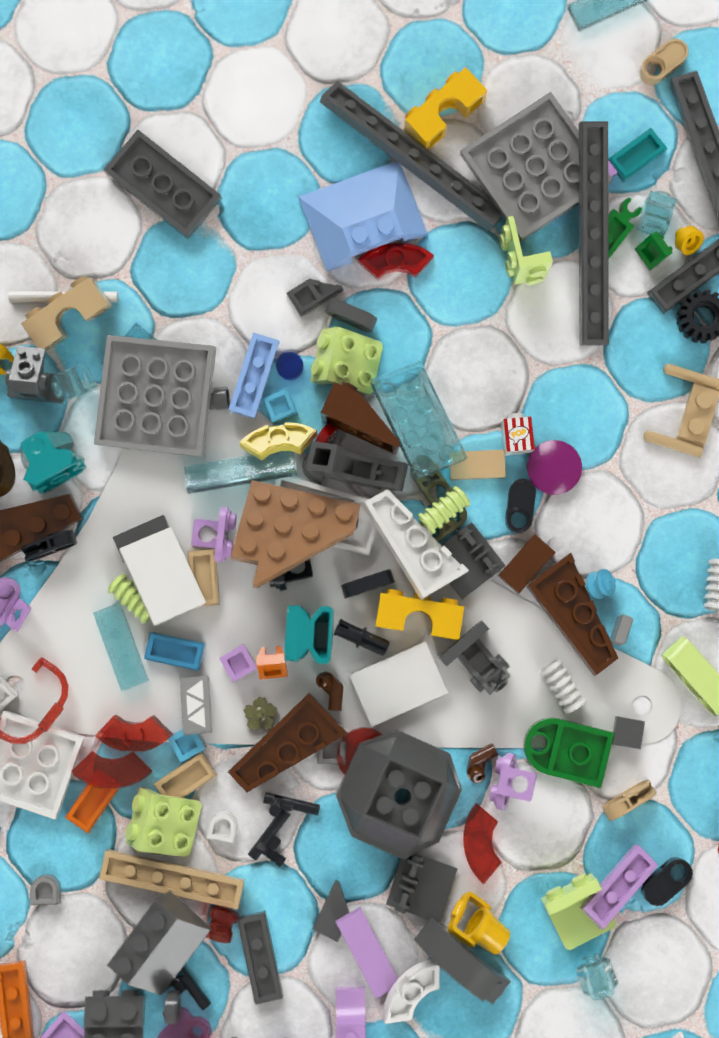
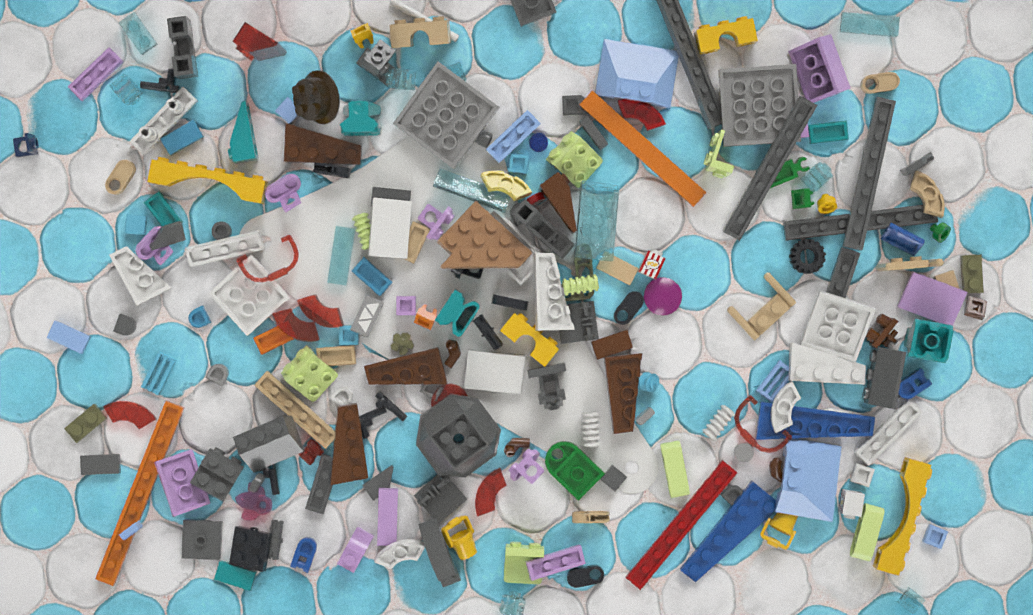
camera: 25 degrees right, 5 degrees up
none -> reddish brown wing [330,403,368,485]
none -> orange tile [580,91,707,207]
none -> lavender slope [788,34,851,103]

